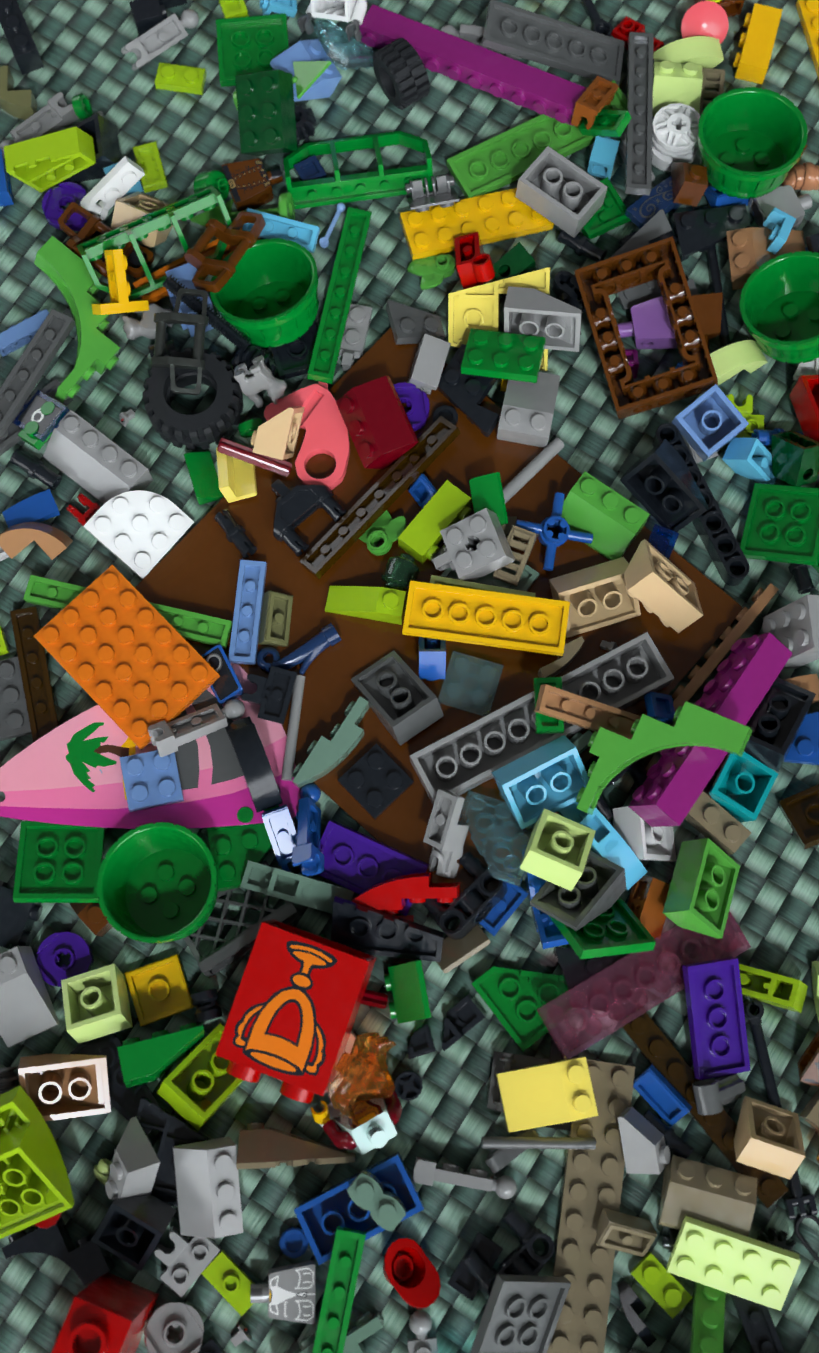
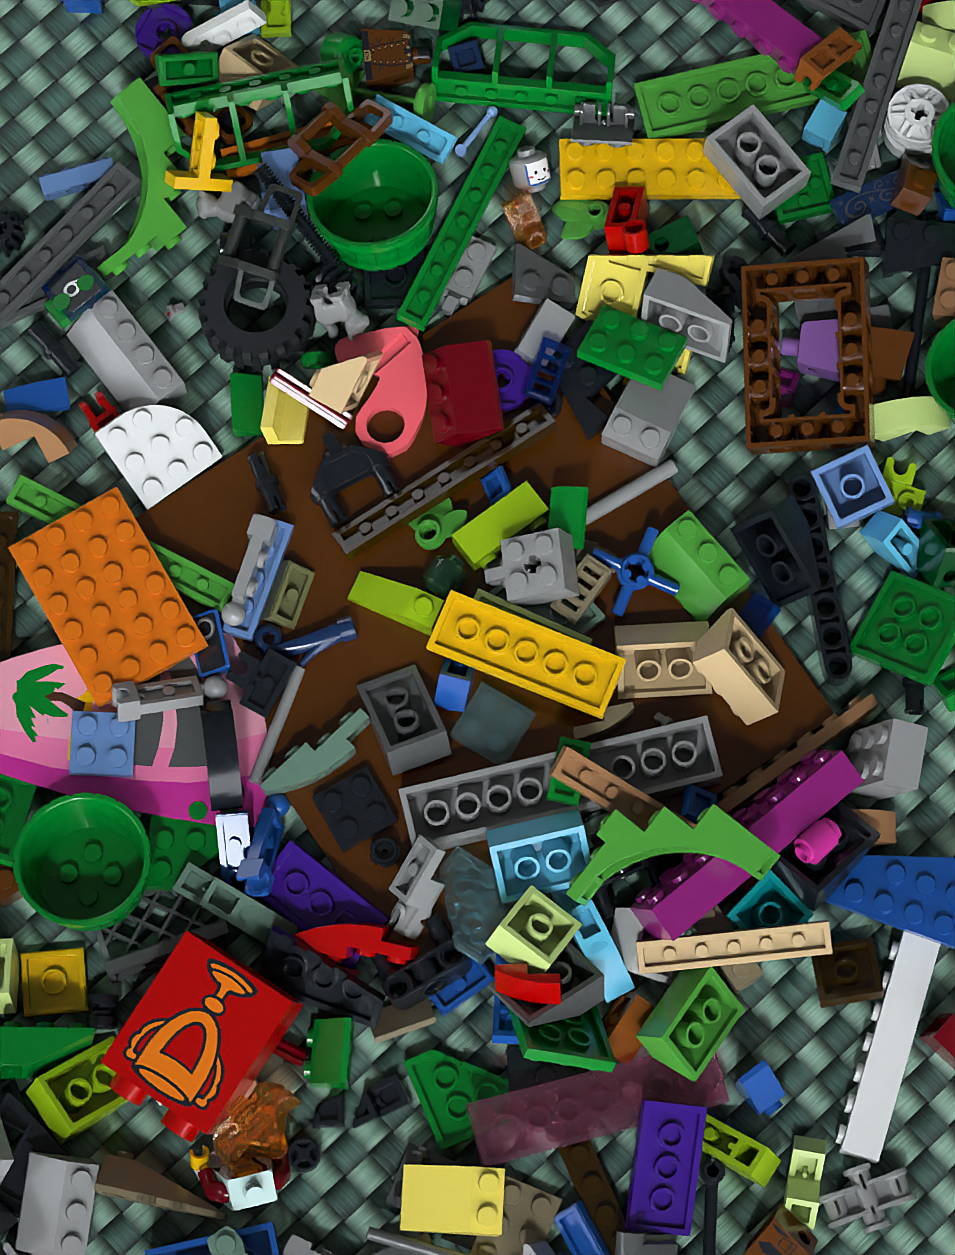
camera: 15 degrees right, 0 degrees up
none -> green slope [154,50,219,86]
none -> light grey plate [221,513,279,626]
none -> black plate [370,837,401,868]
none -> red slope [495,963,561,1004]
none -> clear orange hips [500,190,547,249]
none -> light grey head [509,146,551,193]
none -> clear blue slope [520,336,572,405]
none -> tan plate [636,920,833,974]
none -> blue slope [735,1060,786,1117]
none -> dark pink brick [794,818,841,864]

